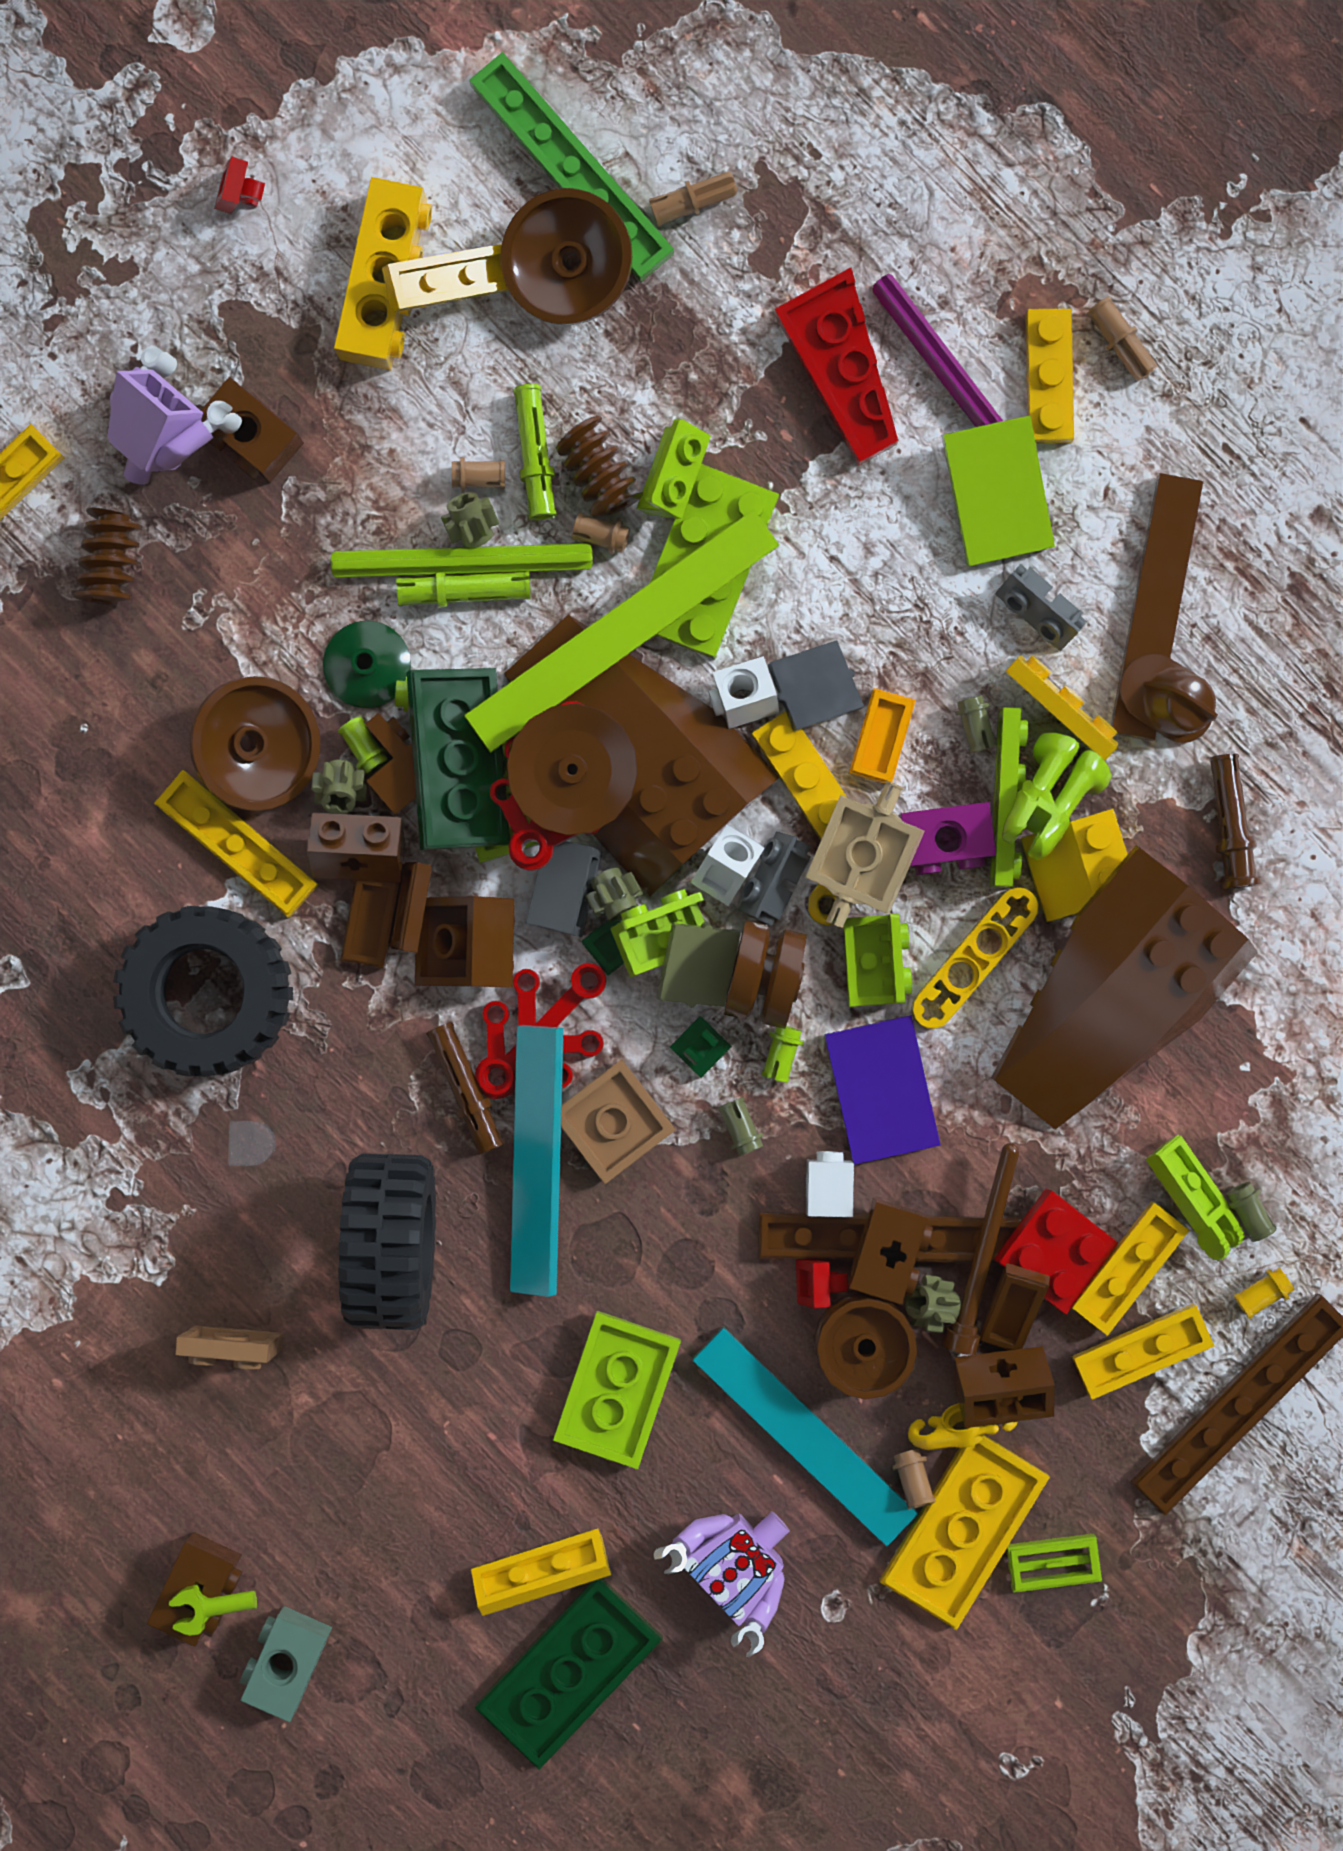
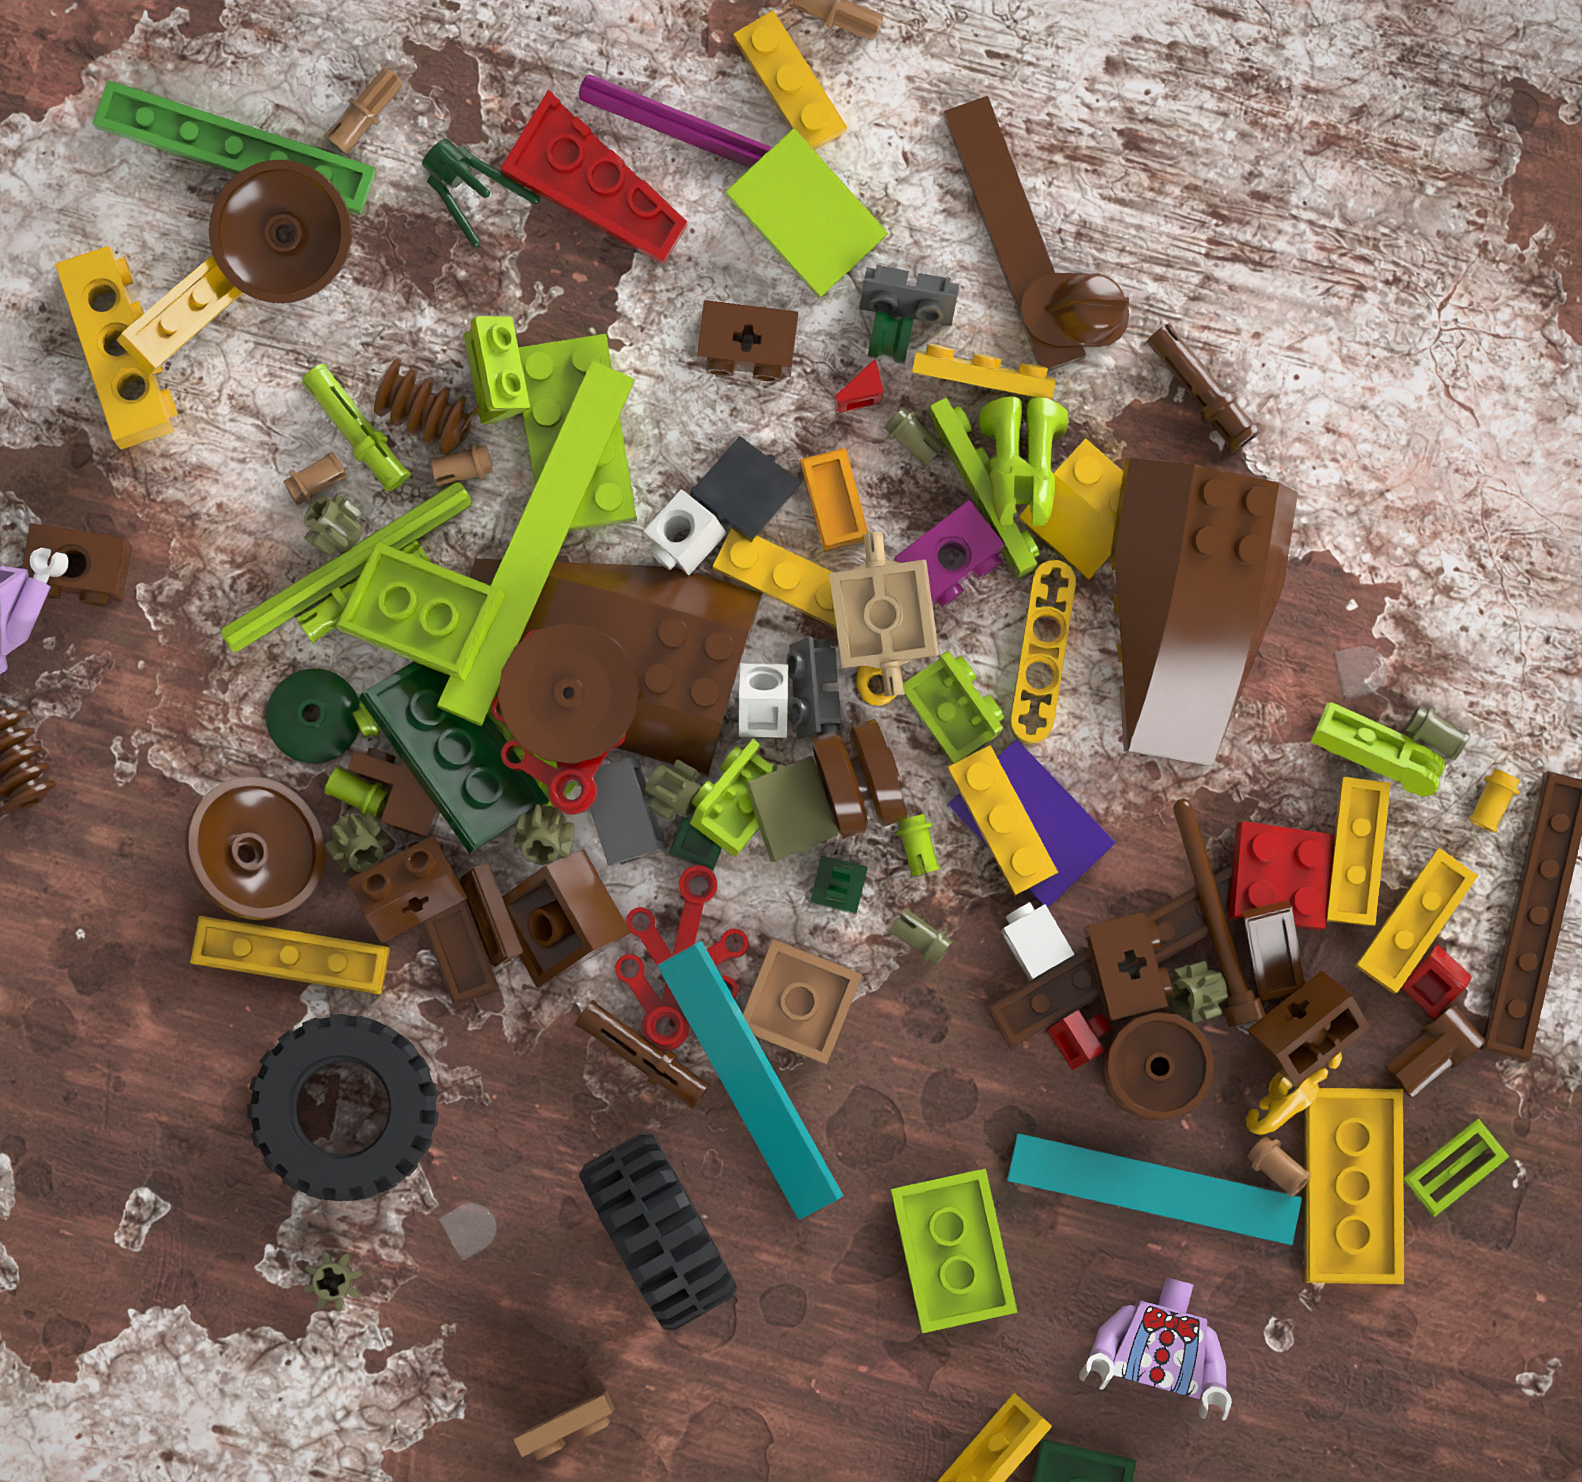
camera: 40 degrees left, 5 degrees down
none -> olive gear [302,1252,364,1312]
none -> lime tile [335,541,506,682]
none -> dark green plant [422,138,540,248]
none -> olive gear [513,805,575,865]
none -> reddish brown brick [697,300,798,382]
none -> red slope [835,360,884,413]
none -> dark green wheel [868,311,914,364]
none -> yellow plate [947,745,1058,896]
none -> clear tile [1333,646,1387,700]
none -> reddish brown piece [1384,1003,1485,1098]
none -> red slope [1401,945,1472,1019]

